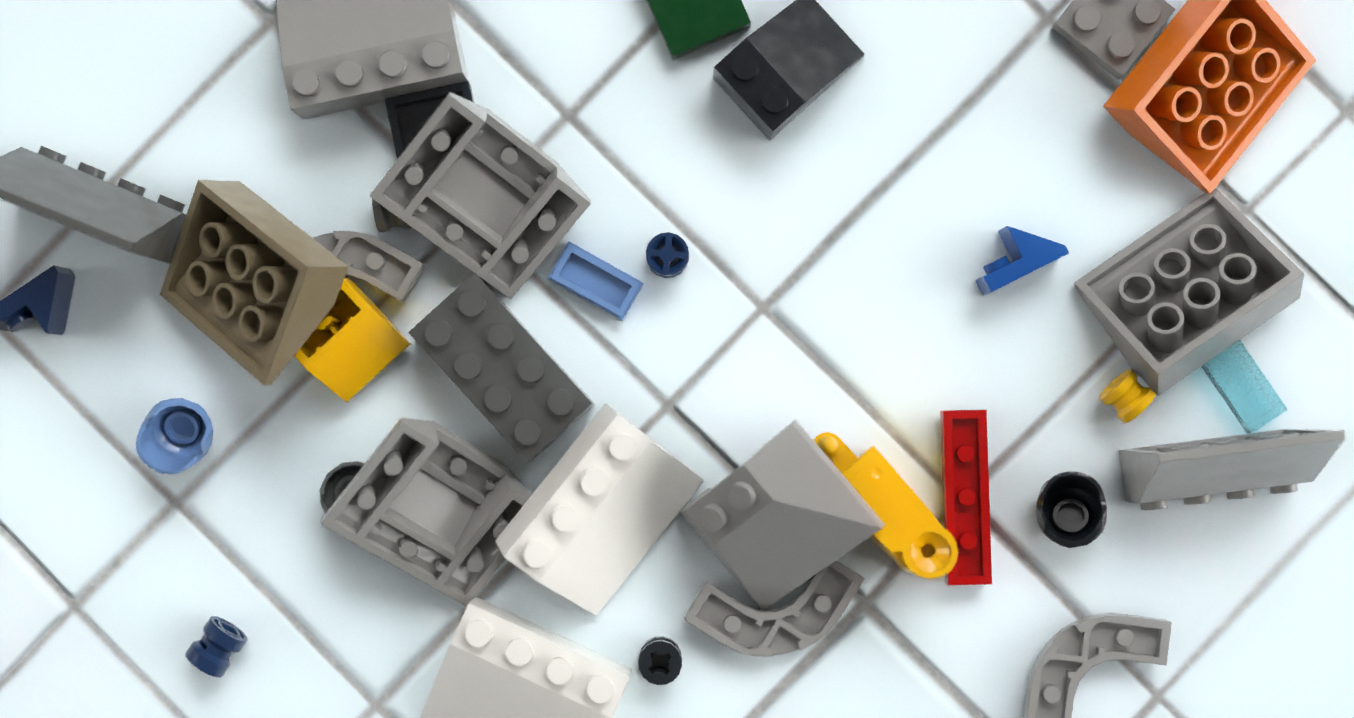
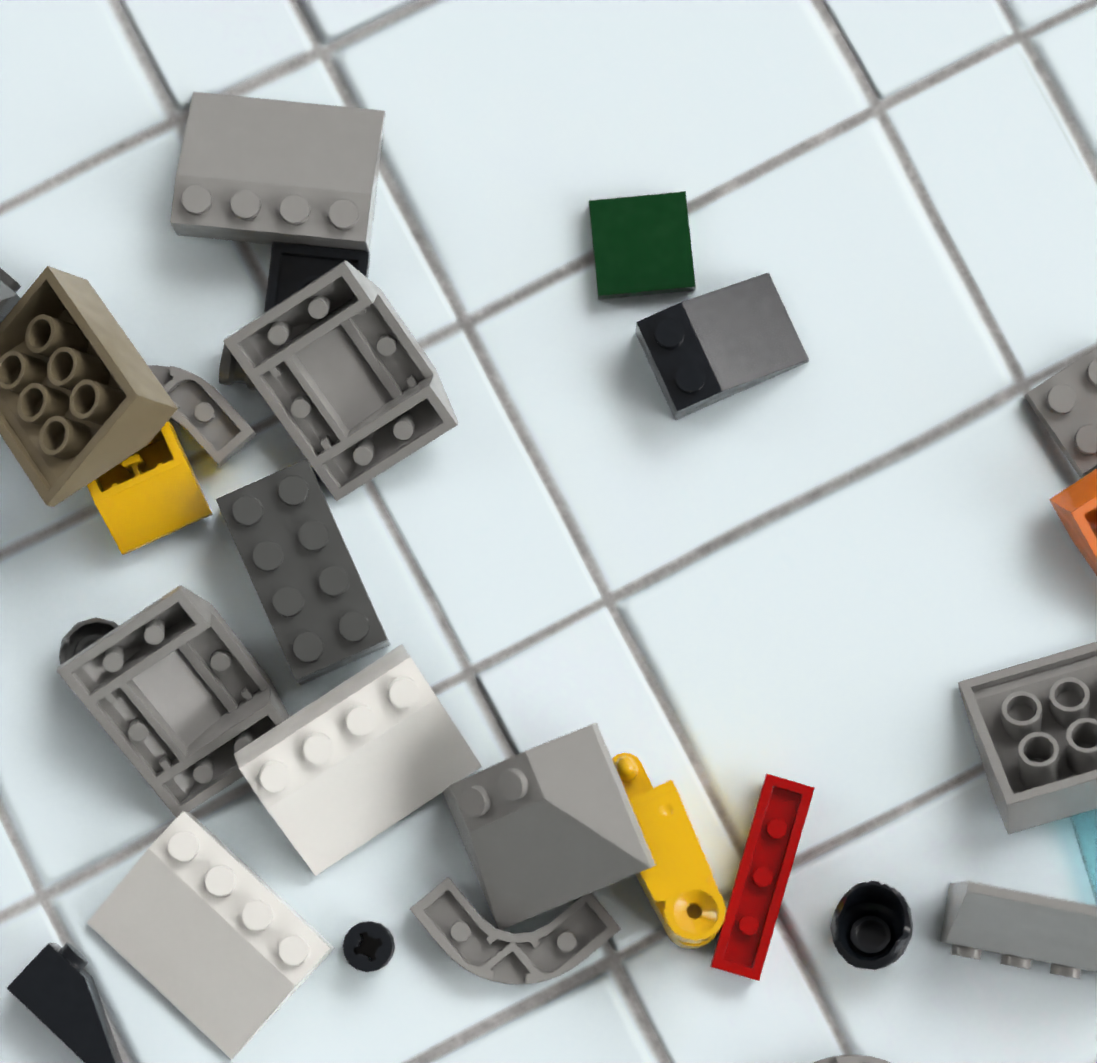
camera: 20 degrees right, 5 degrees down
medium blue tile [547,241,644,321] -> none
dark blue wheel [646,232,689,279] -> none
blue slope [975,226,1069,296] -> none
yellow wheel [1099,369,1156,423] -> none

